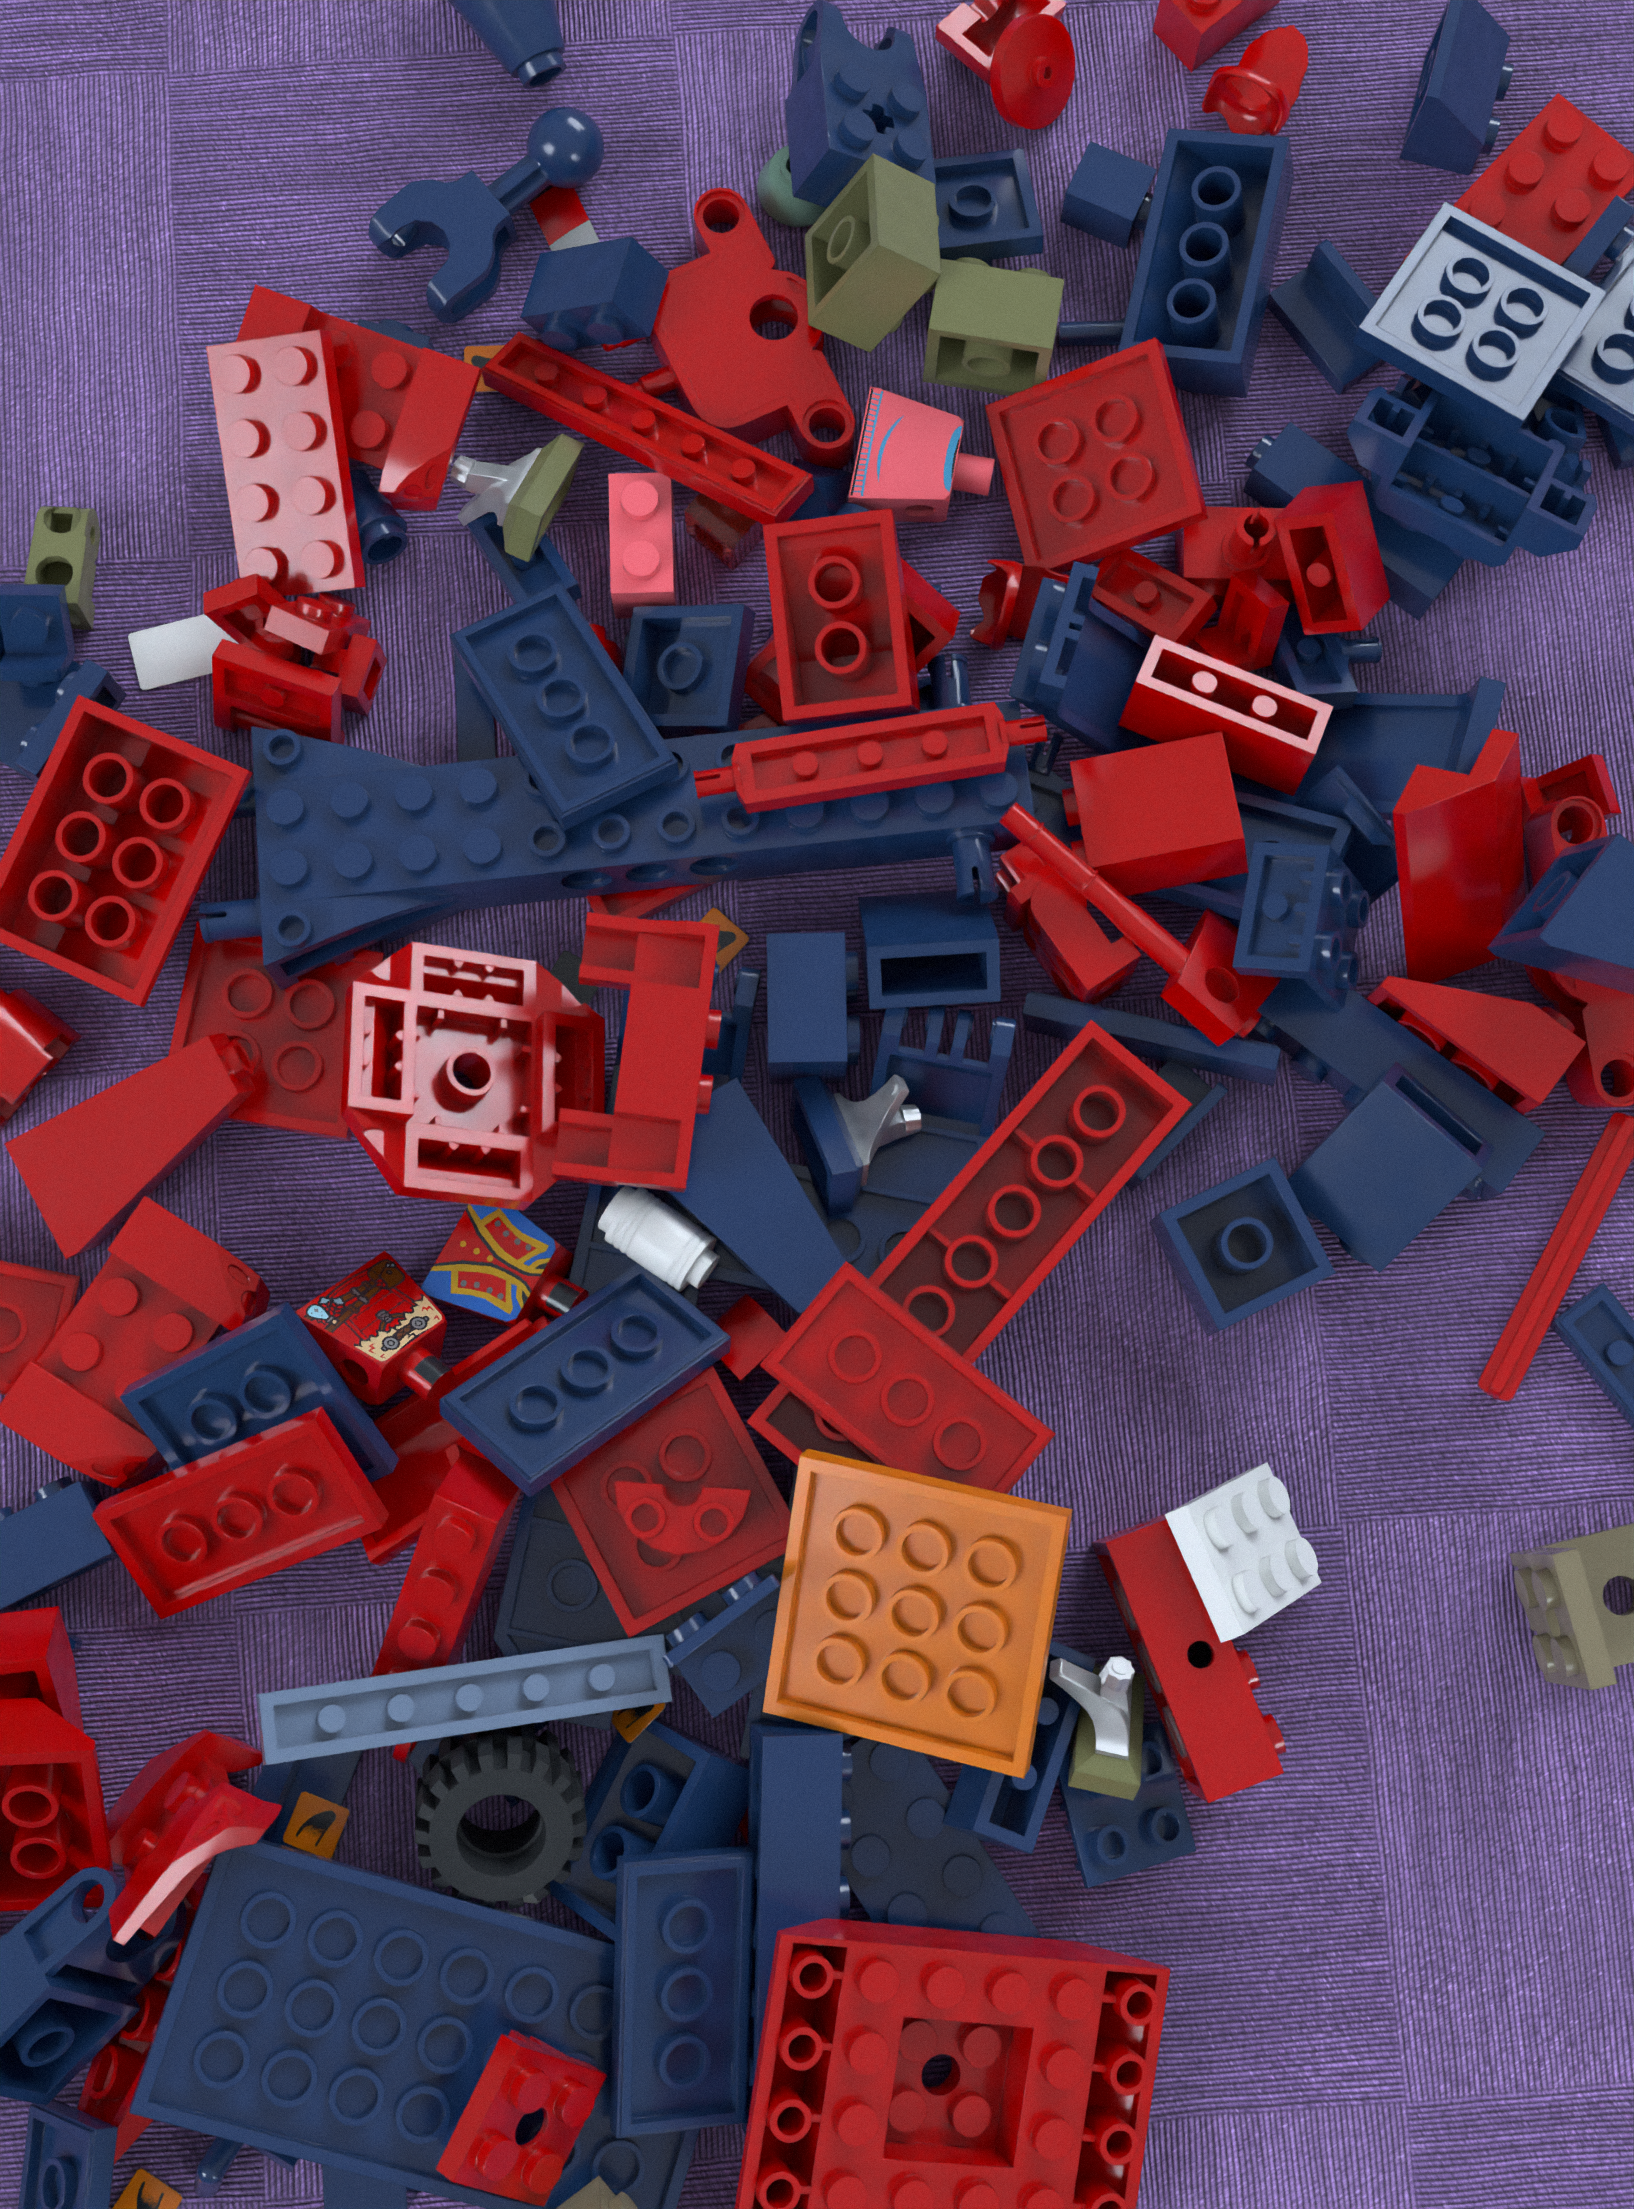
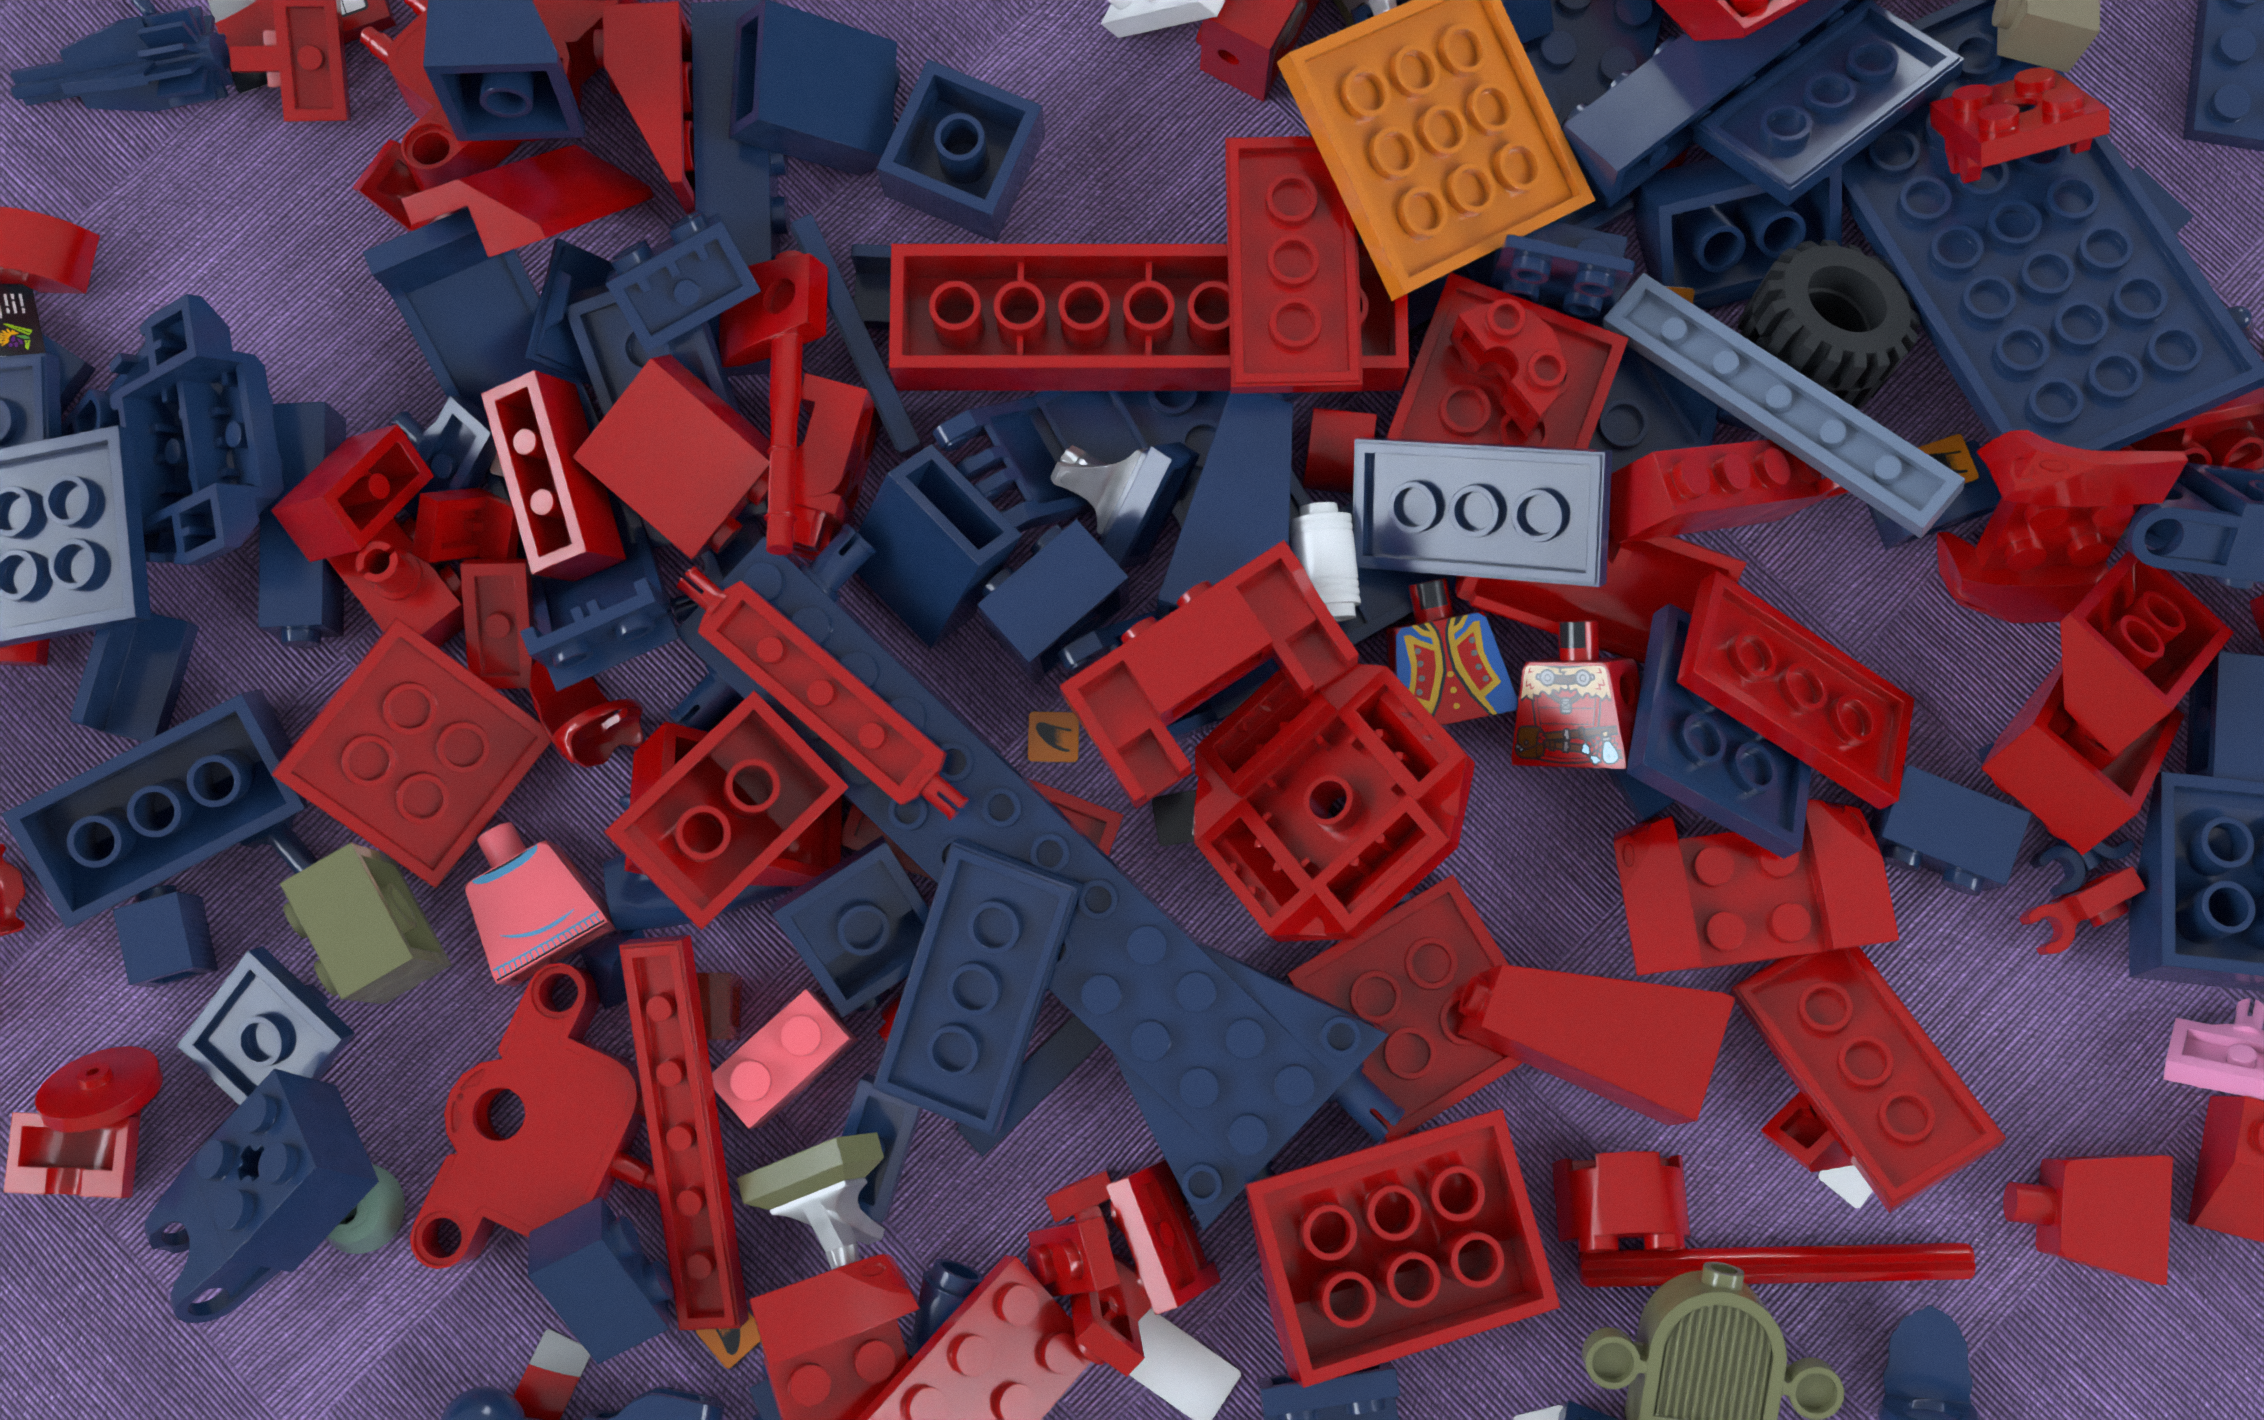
camera: 125 degrees left, 0 degrees up
olive brick [805,153,941,353] -> none

